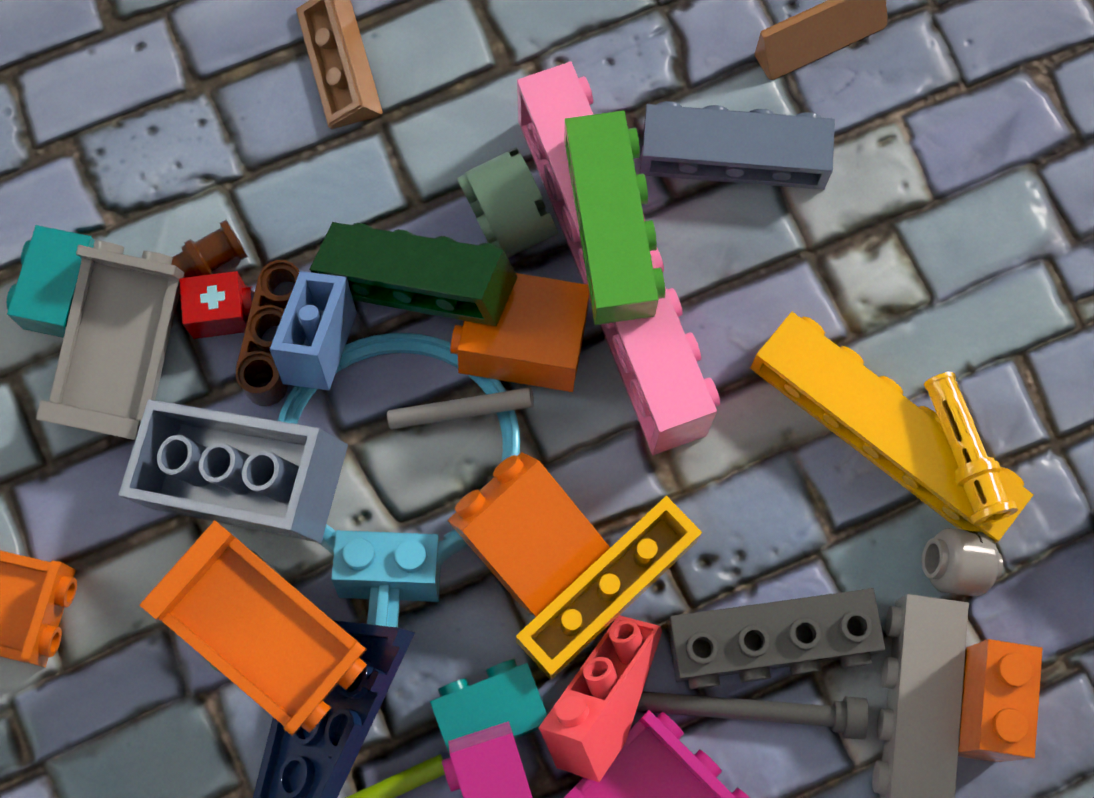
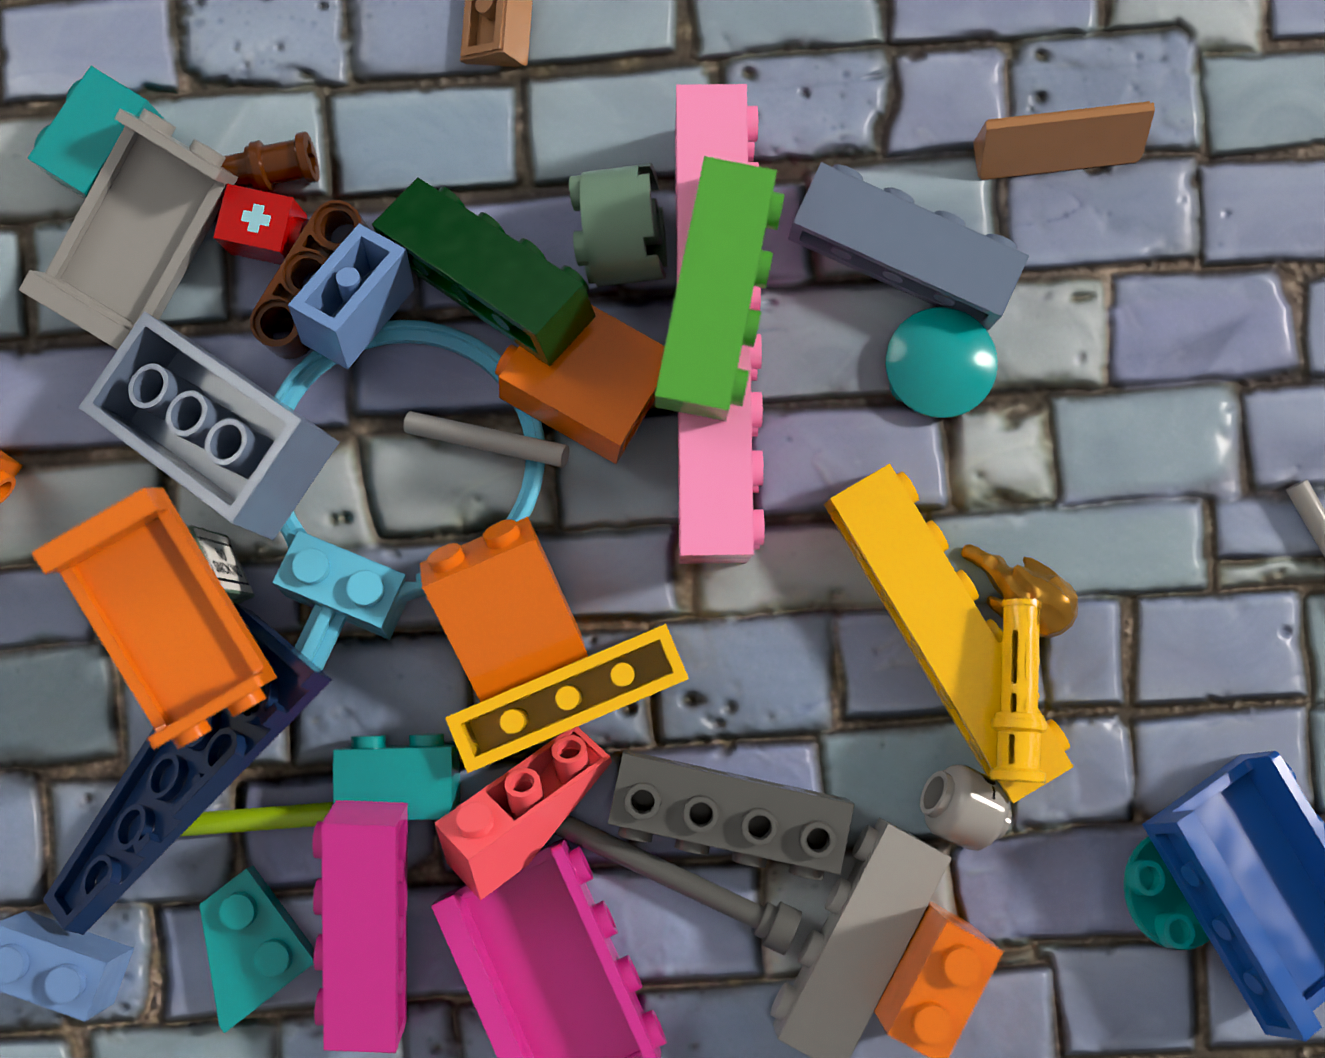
camera: 20 degrees right, 10 degrees up
none -> teal dish [885,307,998,418]
none -> pearl gold piece [961,544,1078,638]

